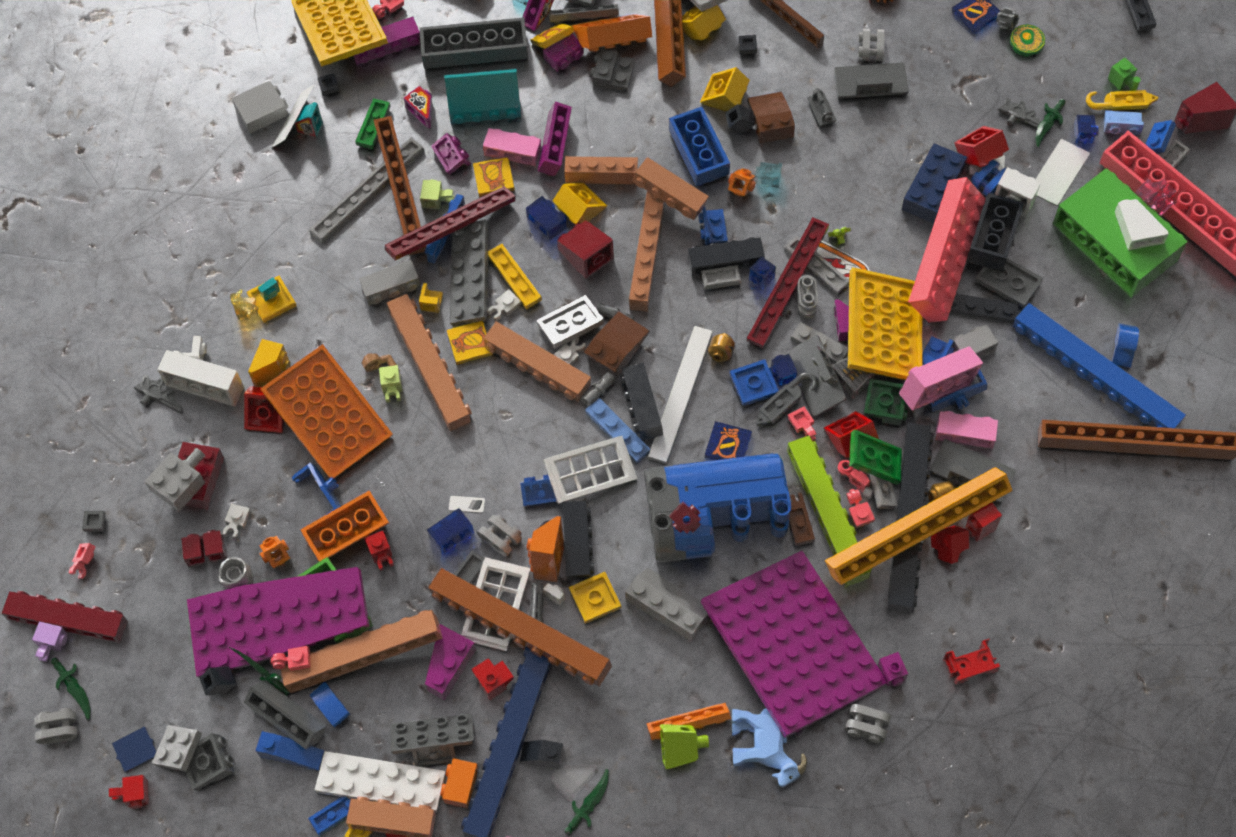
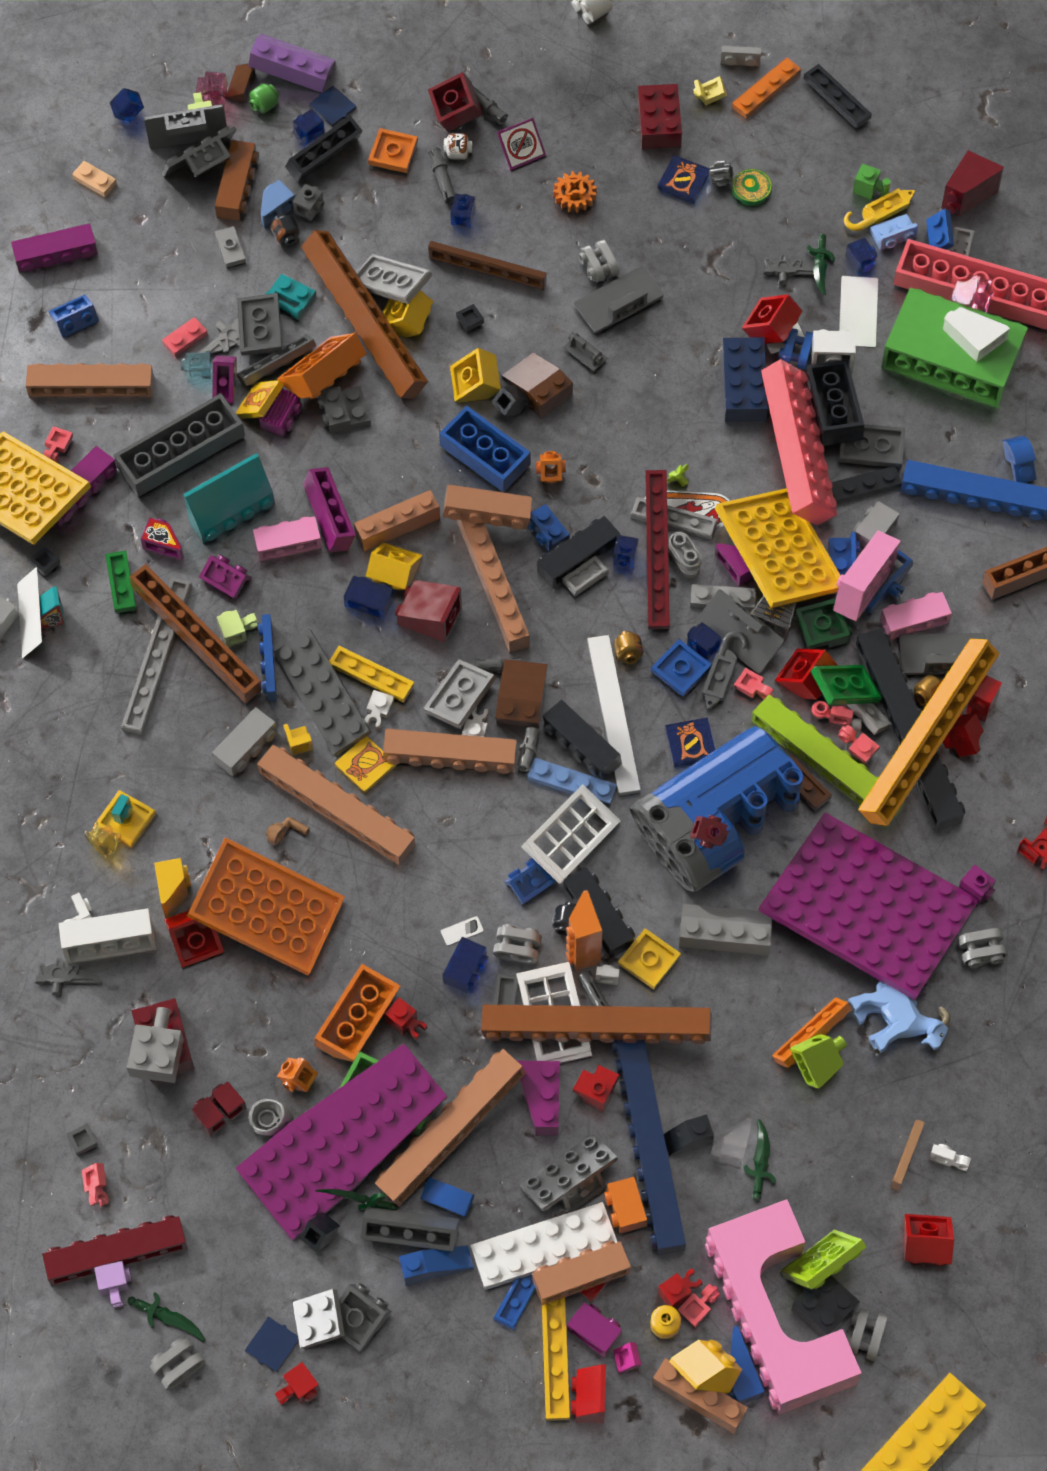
camera: 30 degrees left, 0 degrees up
white plate [223,503,251,540] -> none
coral plate [271,646,310,671] -> none
blue piece [292,463,341,515] -> none
yellowish green brick [379,365,403,403] -> none
dark red plate [385,186,515,261] -> none
yellow tile [473,157,515,197] -> none
clear light blue brick [755,162,782,188] -> none

